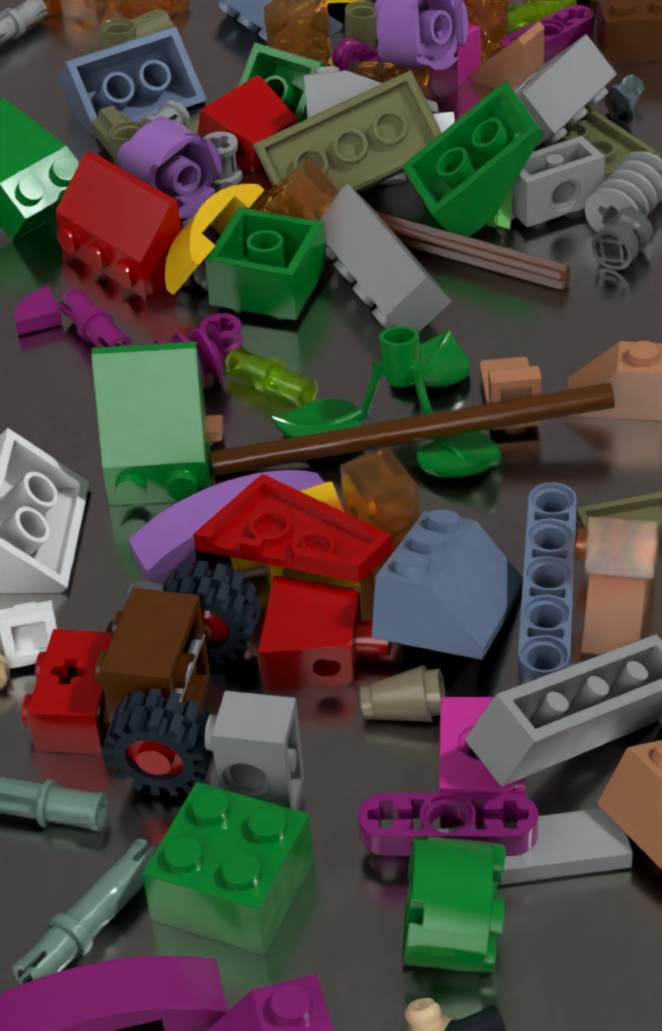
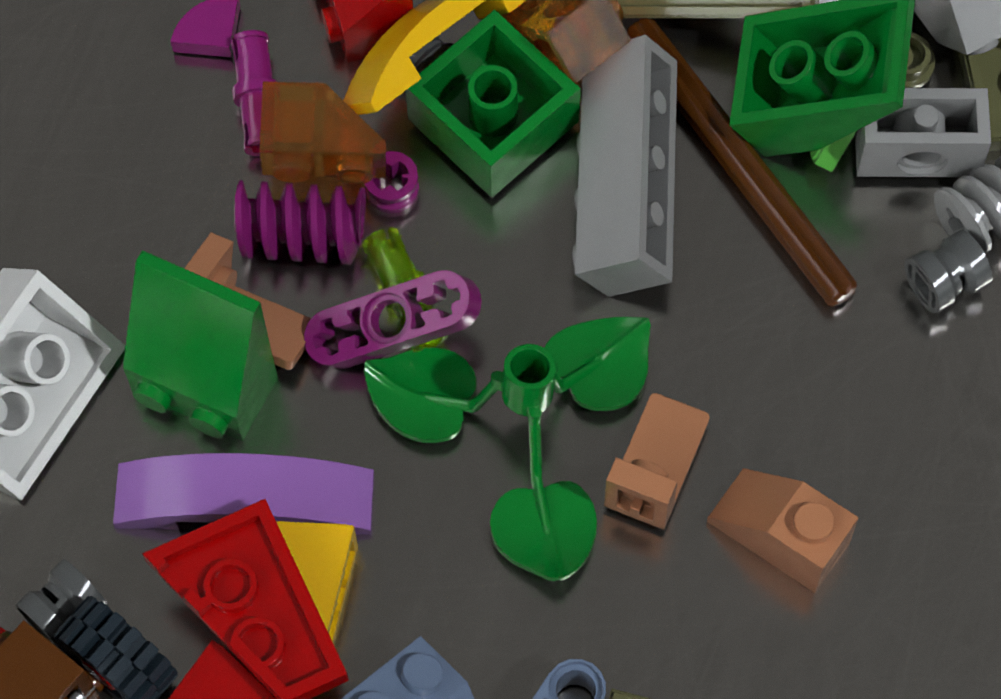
camera: 25 degrees right, 25 degrees up
reddish brown piece [210,383,615,476] -> none
clear orange brick [340,448,419,583] -> none
none -> clear orange slope [259,81,386,184]
none -> magenta beam [304,270,482,369]

